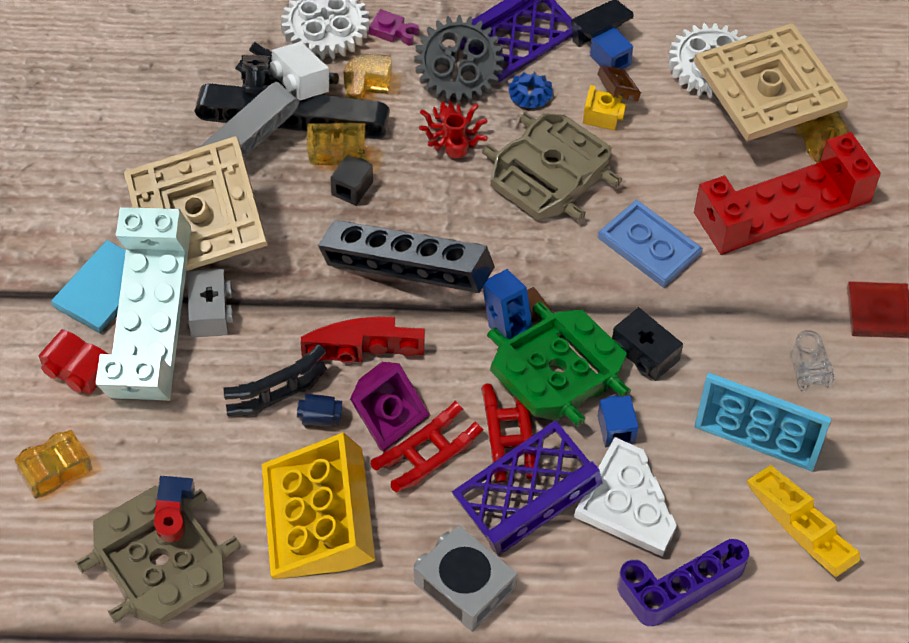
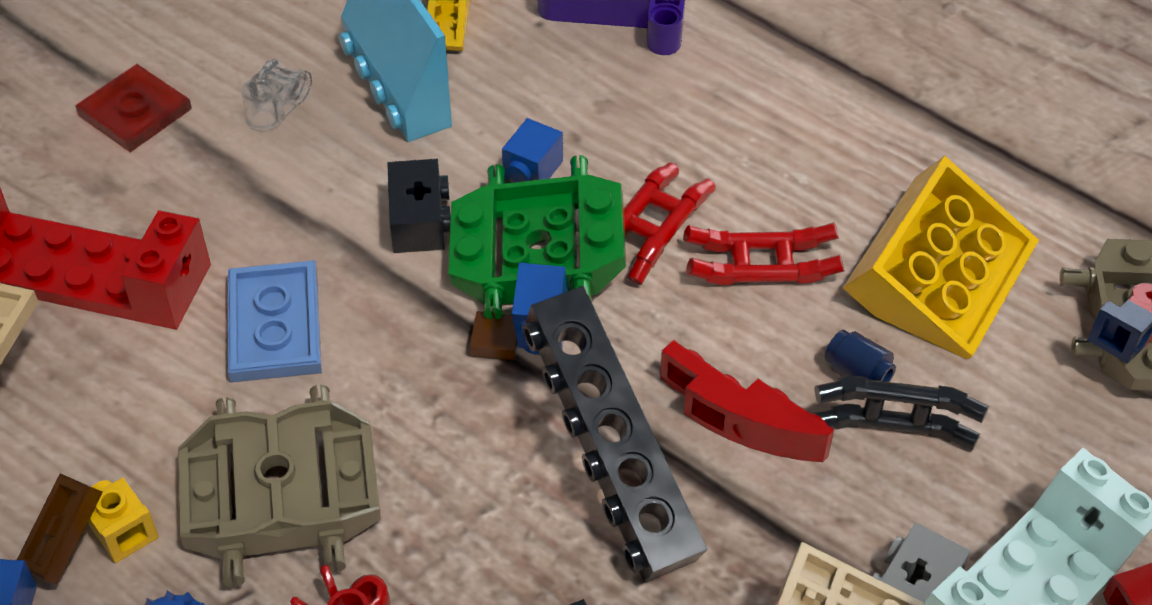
camera: 140 degrees left, 5 degrees down
magenta slope [350,361,429,451] -> none
light grey brick [414,525,518,632] -> none
dark purple fence [452,420,602,556] -> none
white plate [574,437,677,557] -> none

